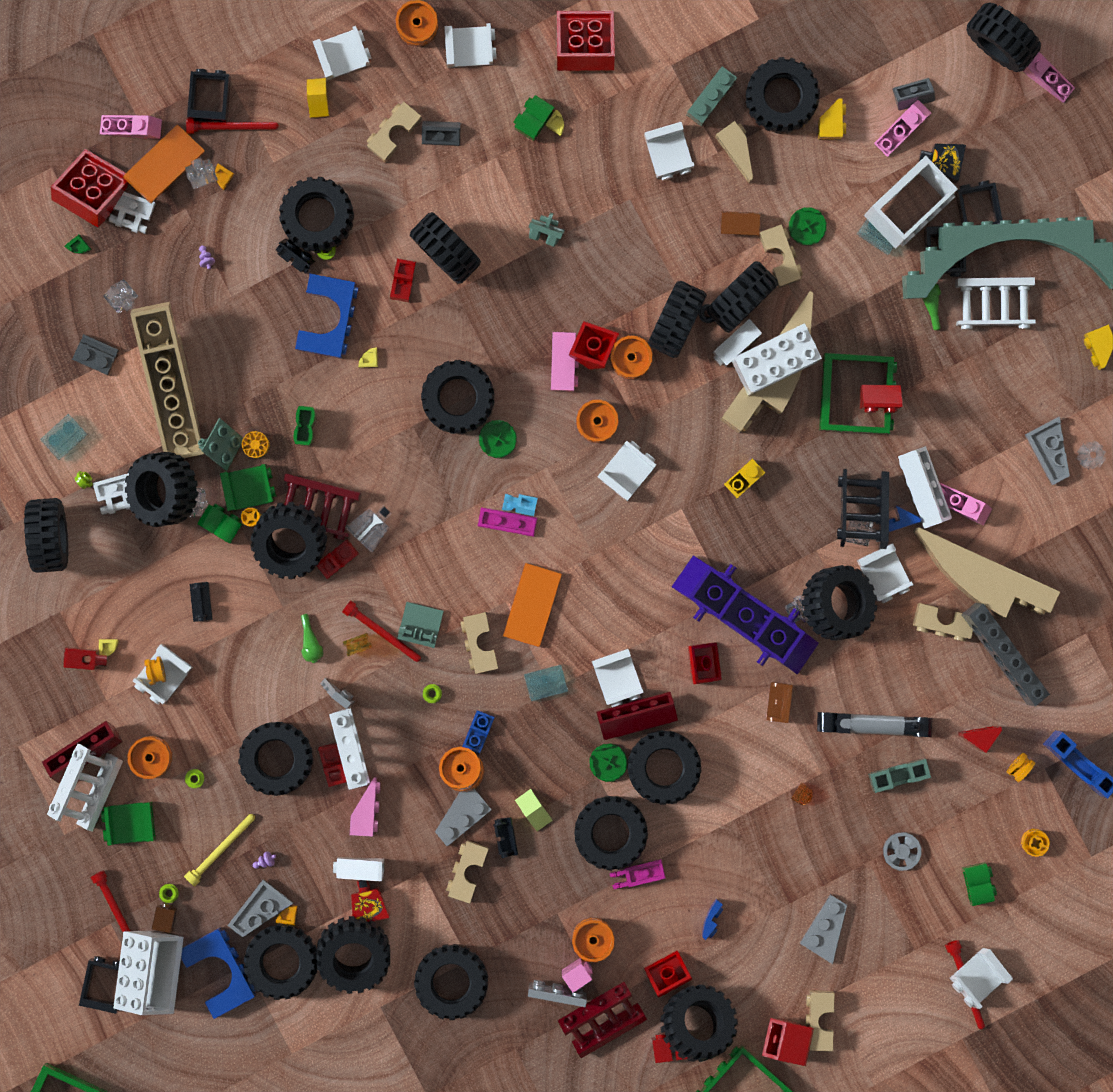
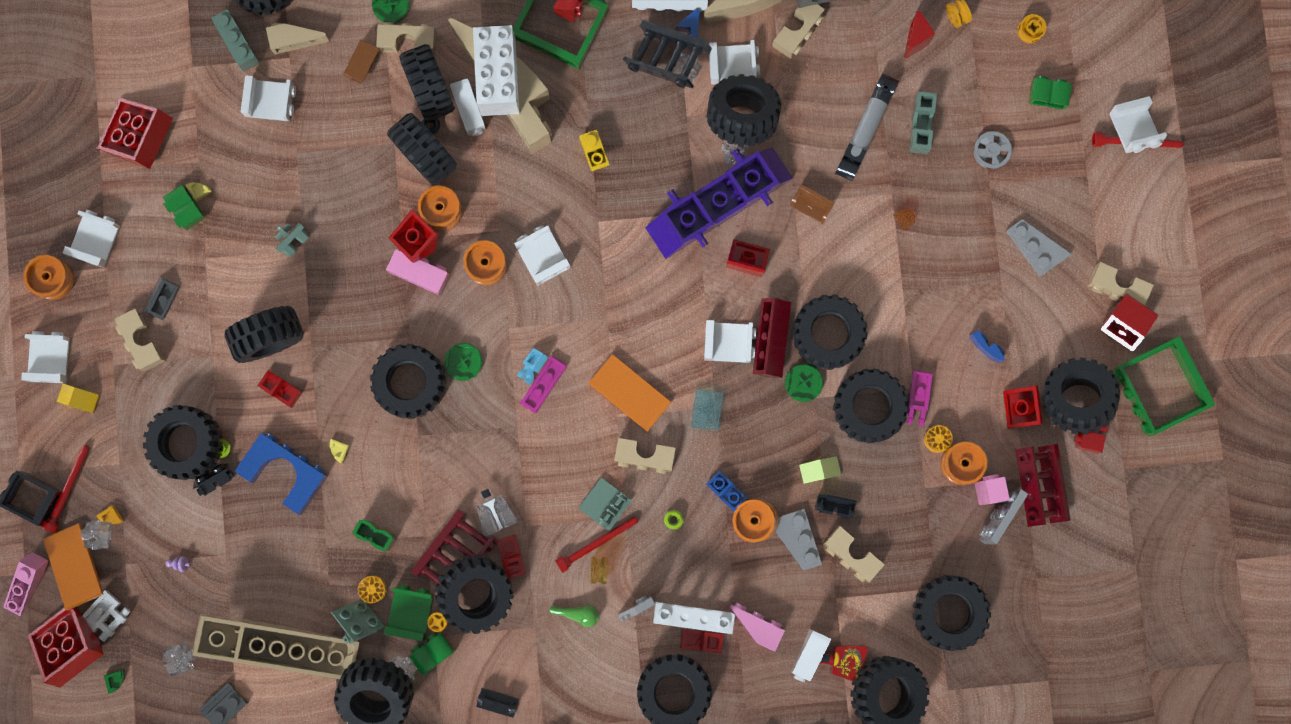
camera: 65 degrees left, 5 degrees down
none -> light orange wheel [924,425,953,453]

